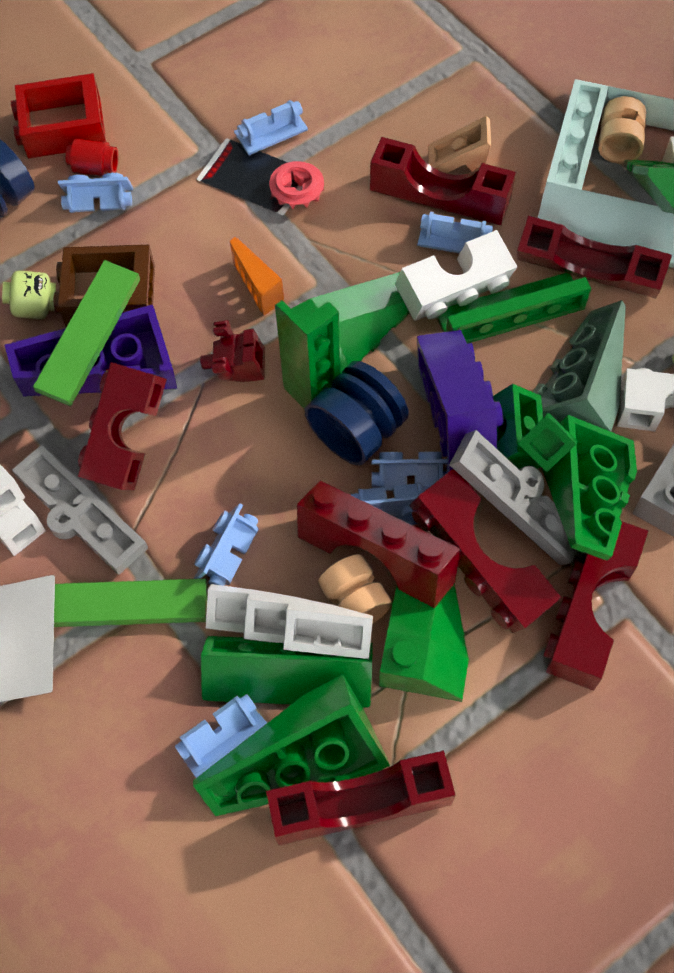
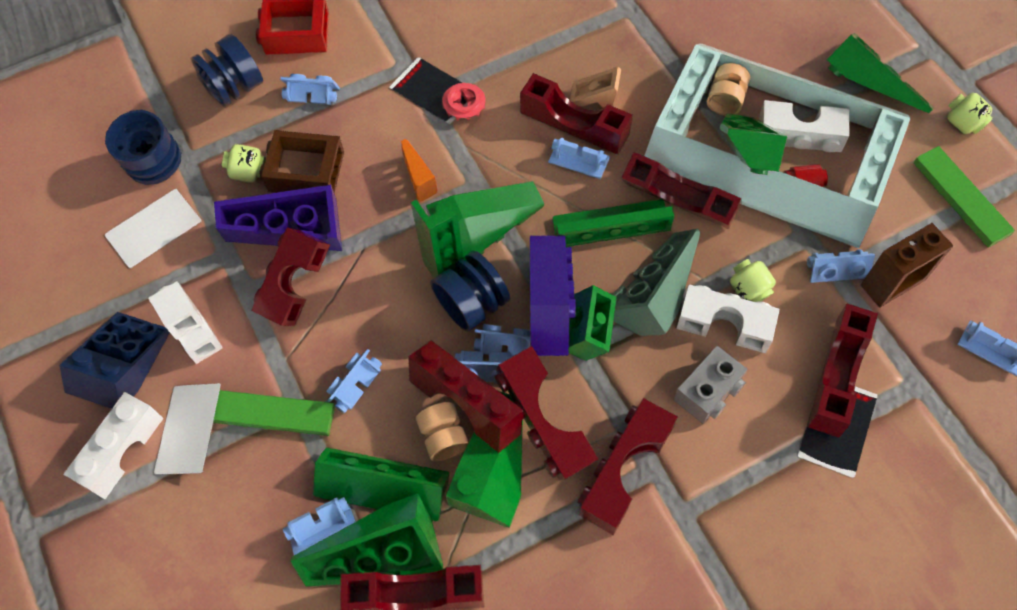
camera: 10 degrees right, 0 degrees up
light grey hinge [12,445,148,575] -> none
bright green tile [33,260,140,407] -> none
red brick [65,138,119,176] -> none
dark red piece [200,320,265,383] -> none
white slope [206,584,373,659] -> none
light blue hinge [234,100,308,155] -> none
white arch [395,230,517,321] -> none
light grey hinge [449,430,577,565] -> none
green tile [518,413,578,472] -> none
green wedge [543,415,637,561] -> none

